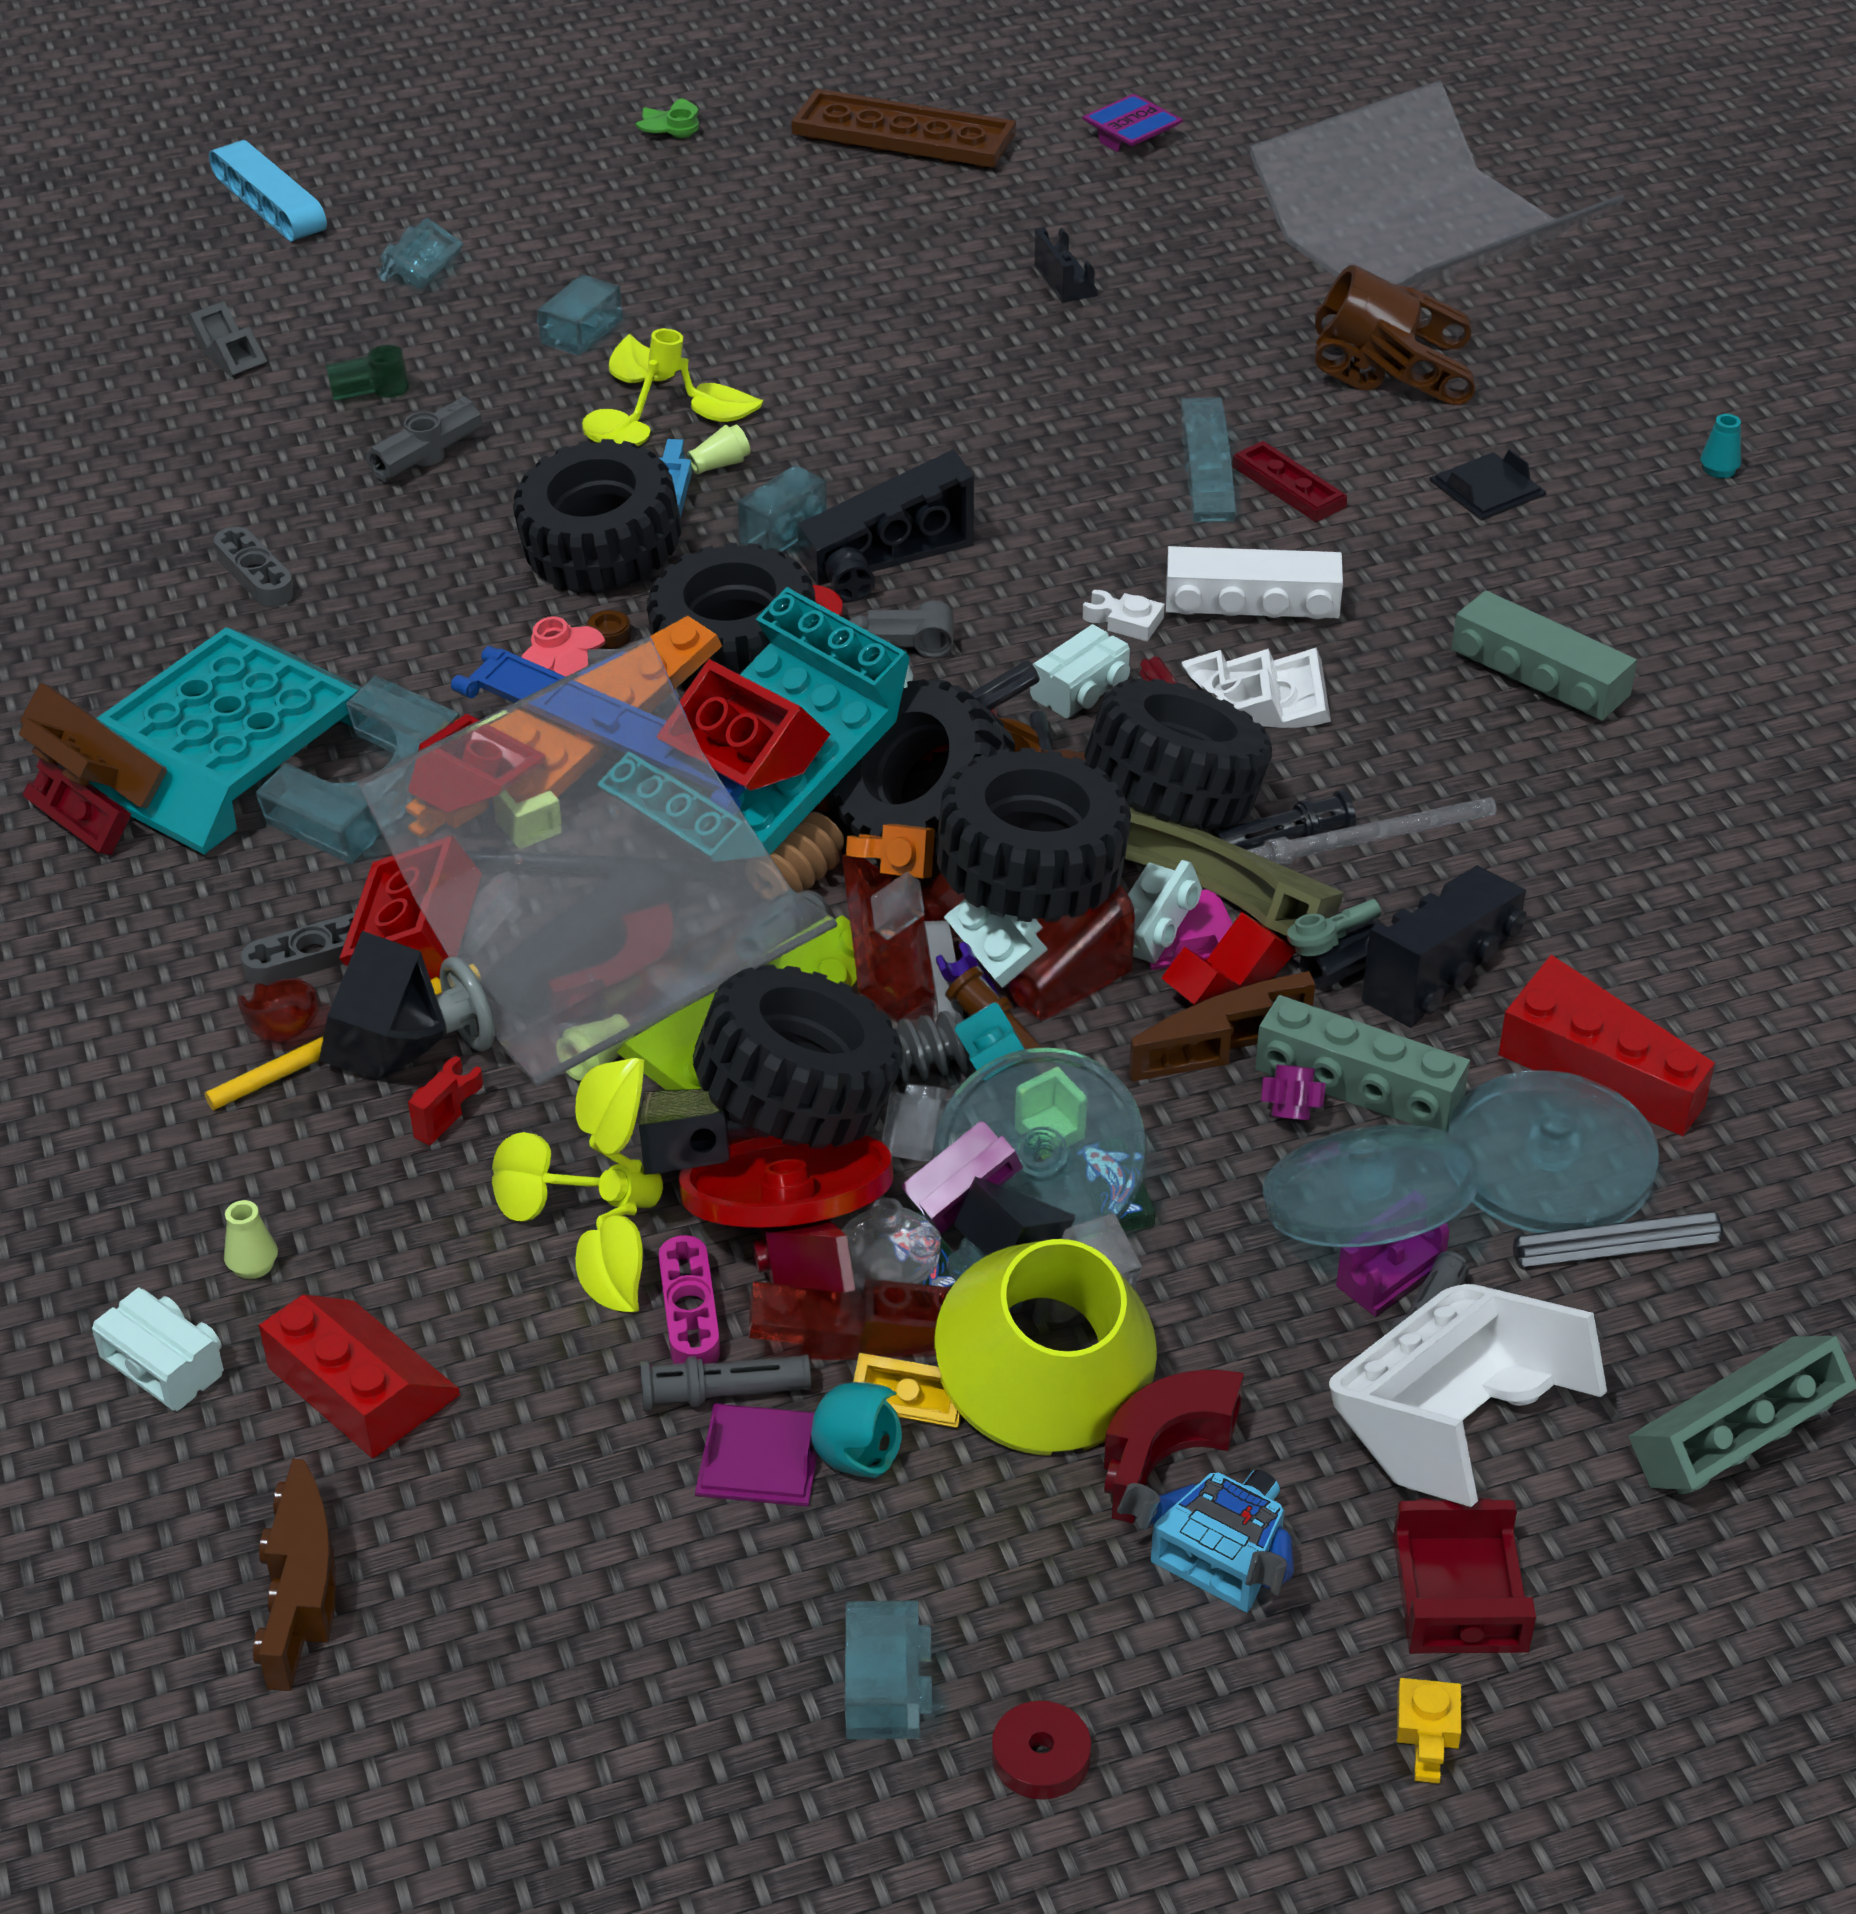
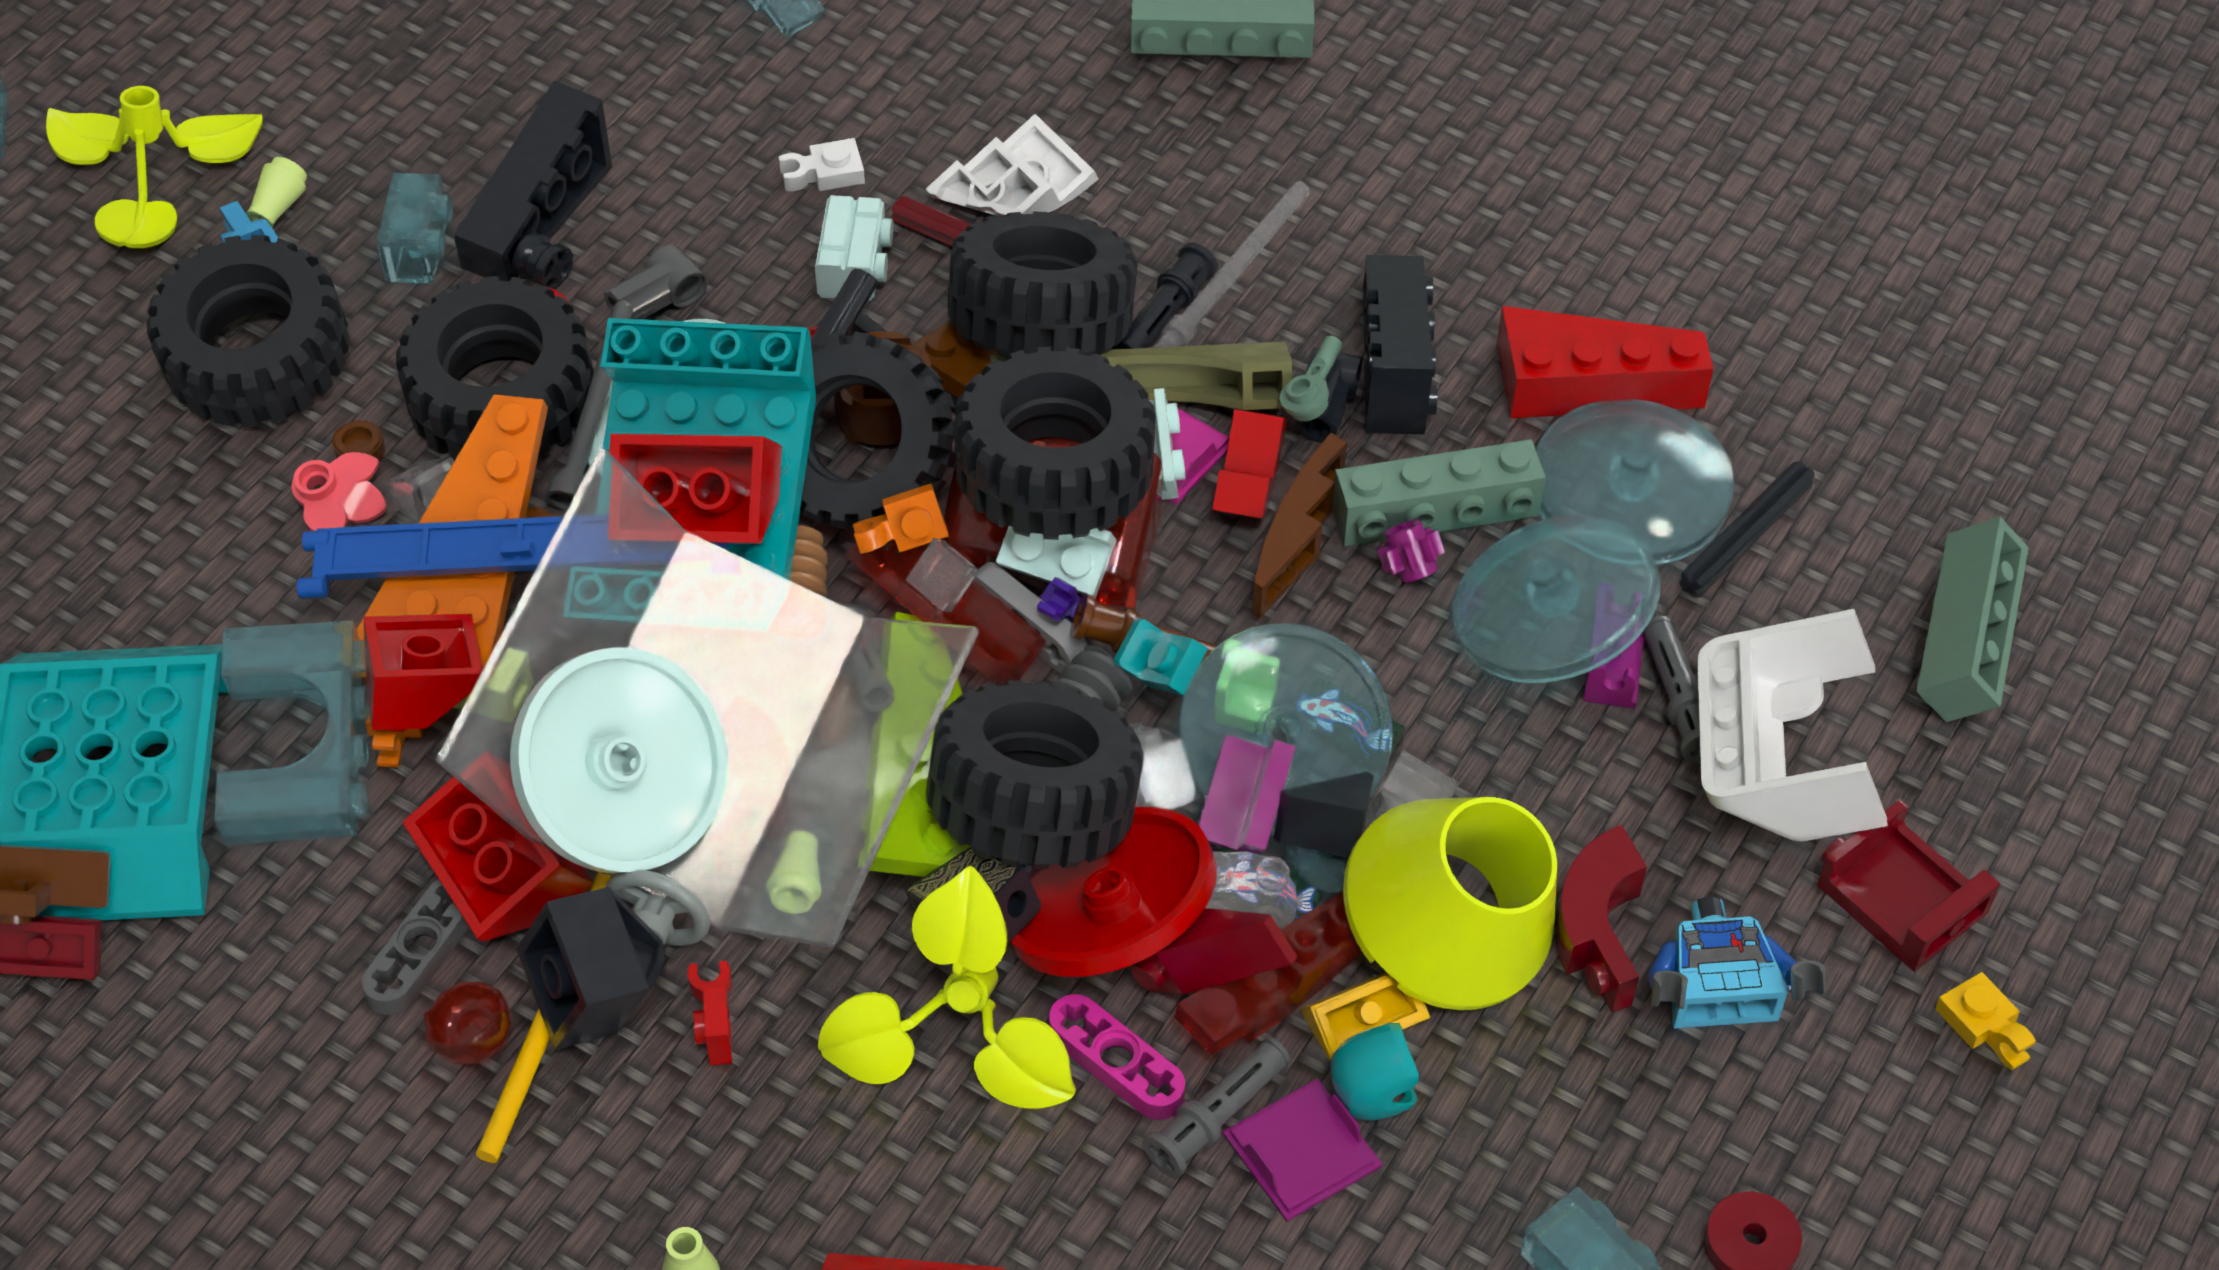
camera: 40 degrees left, 10 degrees up
white brick [1166,546,1343,619] -> none
none -> light aqua dish [510,647,728,873]

